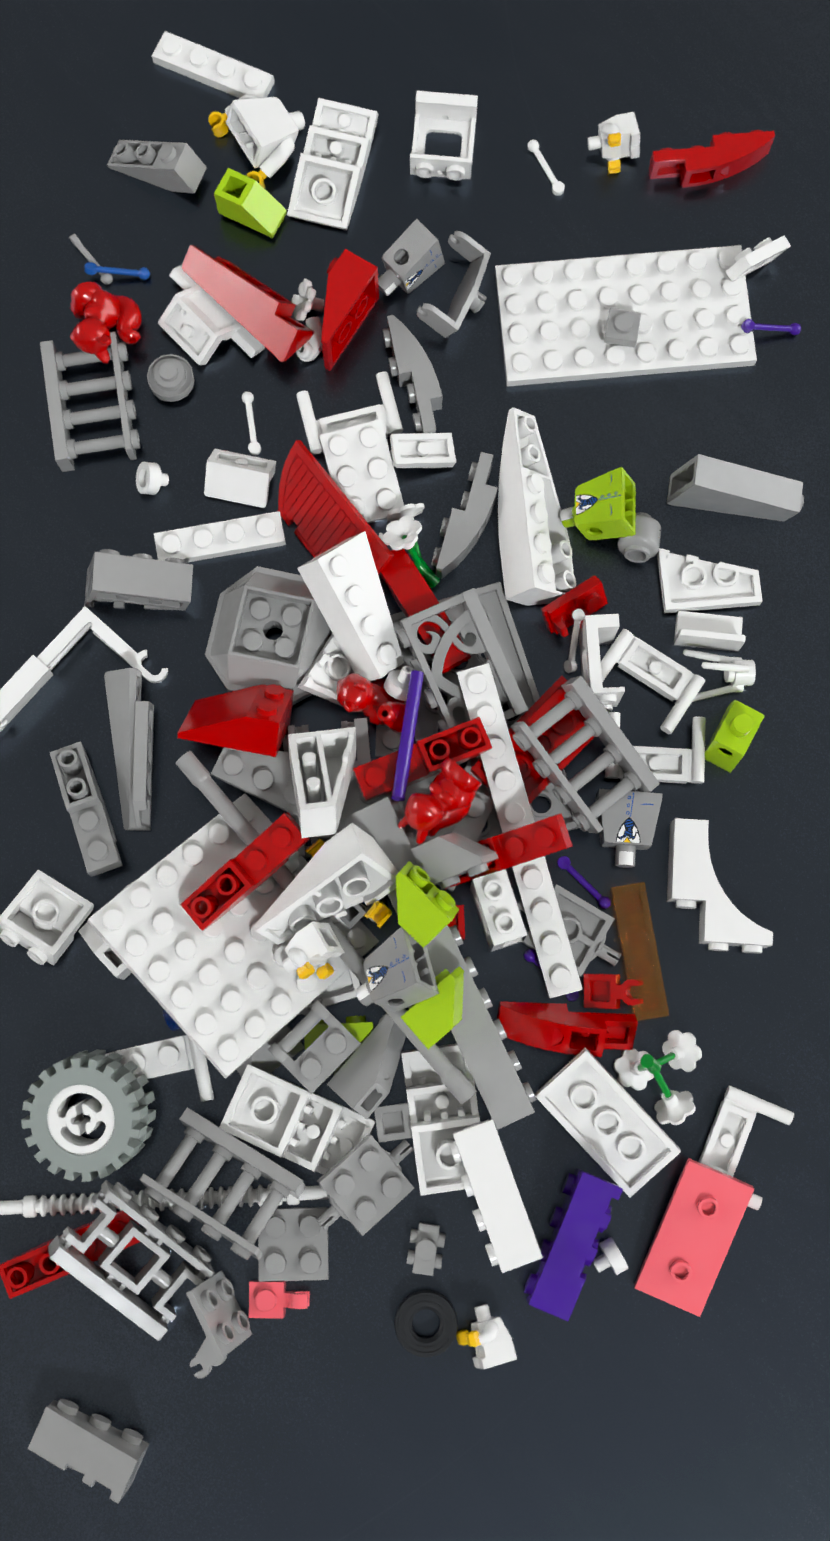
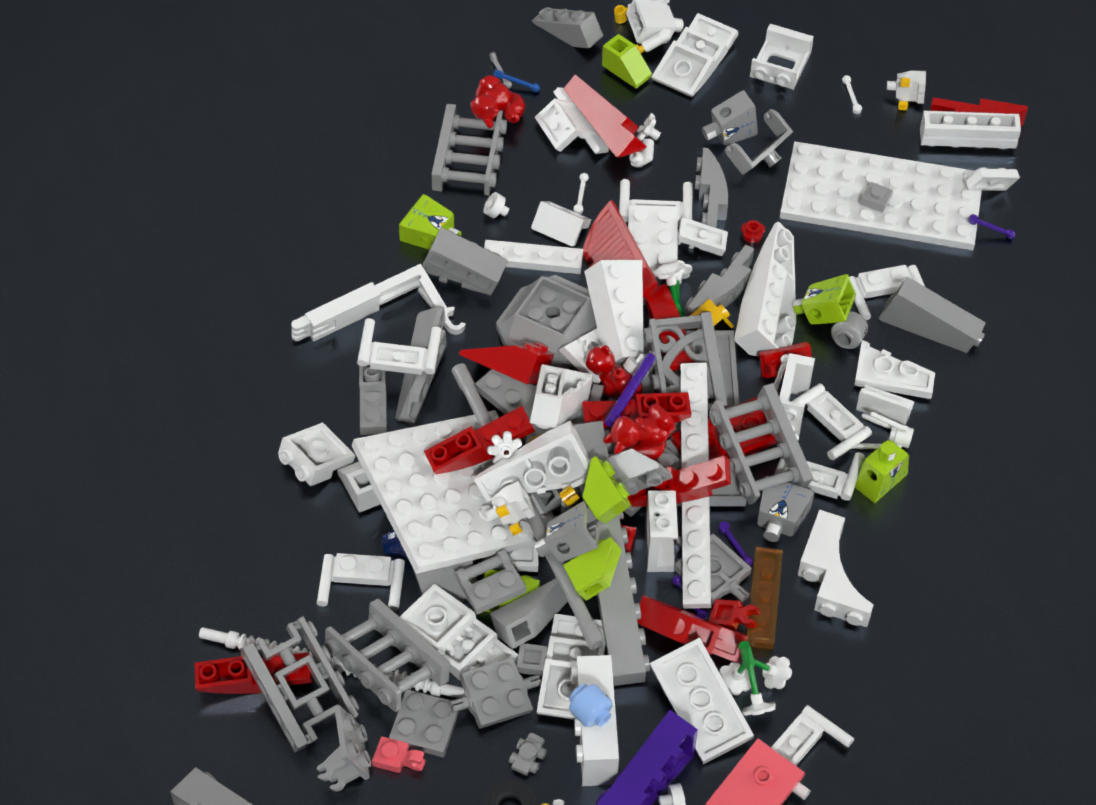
camera: 15 degrees right, 25 degrees down
light grey wheel [22,1049,156,1182] -> none
light grey plate [147,354,195,402] -> none
red slope [321,249,379,371] -> none
none -> white plate [357,318,441,375]
none -> lime torso [399,194,461,250]
none -> white plant [487,431,522,464]
none -> light blue head [569,684,612,728]
none -> yellow bracket [690,298,734,330]
none -> red plate [741,220,765,243]
none -> white plate [849,265,925,320]
none -> white brick [920,111,1021,149]

